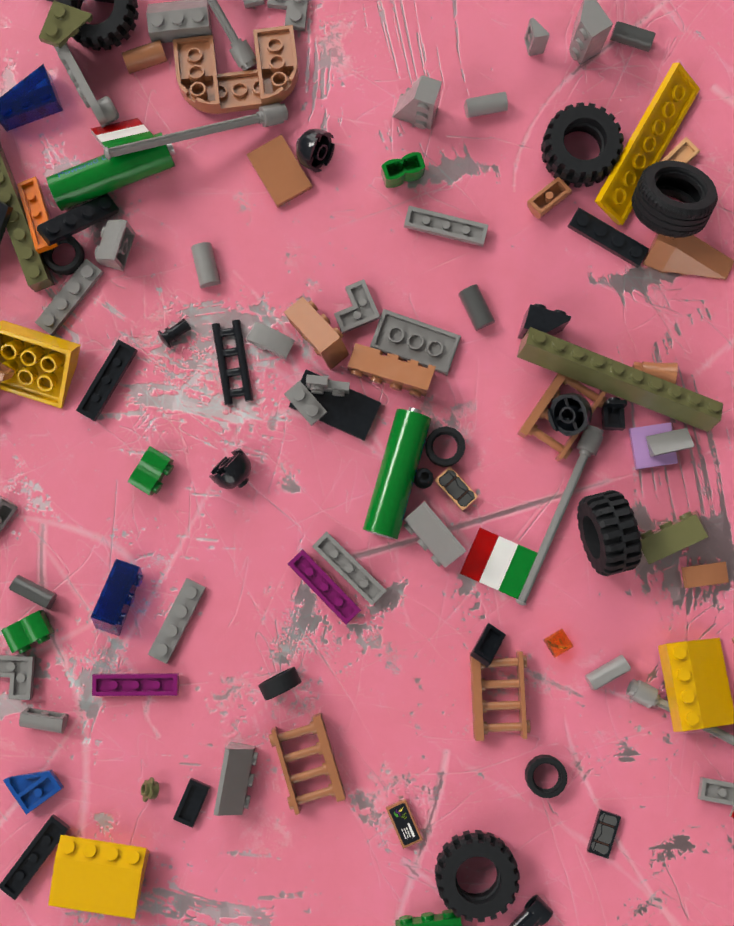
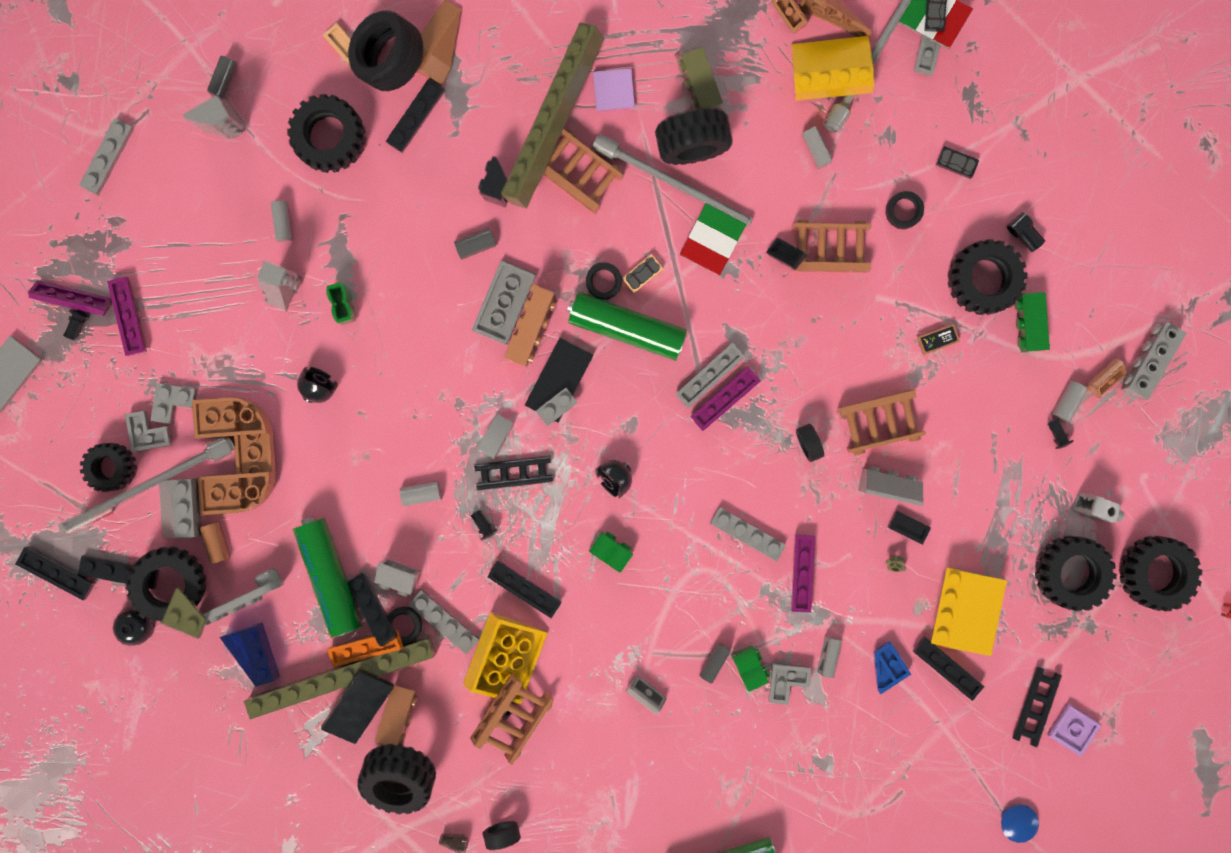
camera: 85 degrees left, 5 degrees up
light grey flag [91,102,288,160] -> none
clear blue wedge [91,559,143,636] -> none
nougat tile [246,134,313,208] -> none
nougat wedge [284,296,350,370] -> none
light grey plate [306,374,350,397] -> none
light grey plate [334,279,380,334] -> none
light grey slope [403,501,466,568] -> none
light grey plate [404,206,488,247] -> none
black pin [414,468,434,489] -> none
light grey slope [524,18,550,56] -> none
nougat brick [527,177,572,219] -> none
clear orange tile [543,629,574,658] -> none
black cylinder [548,393,592,436] -> none
yellow plate [594,63,700,225] -> none
black bracket [601,397,627,431] -> none
nougat plant [632,361,678,384] -> none
light grey slope [646,428,695,457] -> none
nougat slope [681,561,729,588] -> none

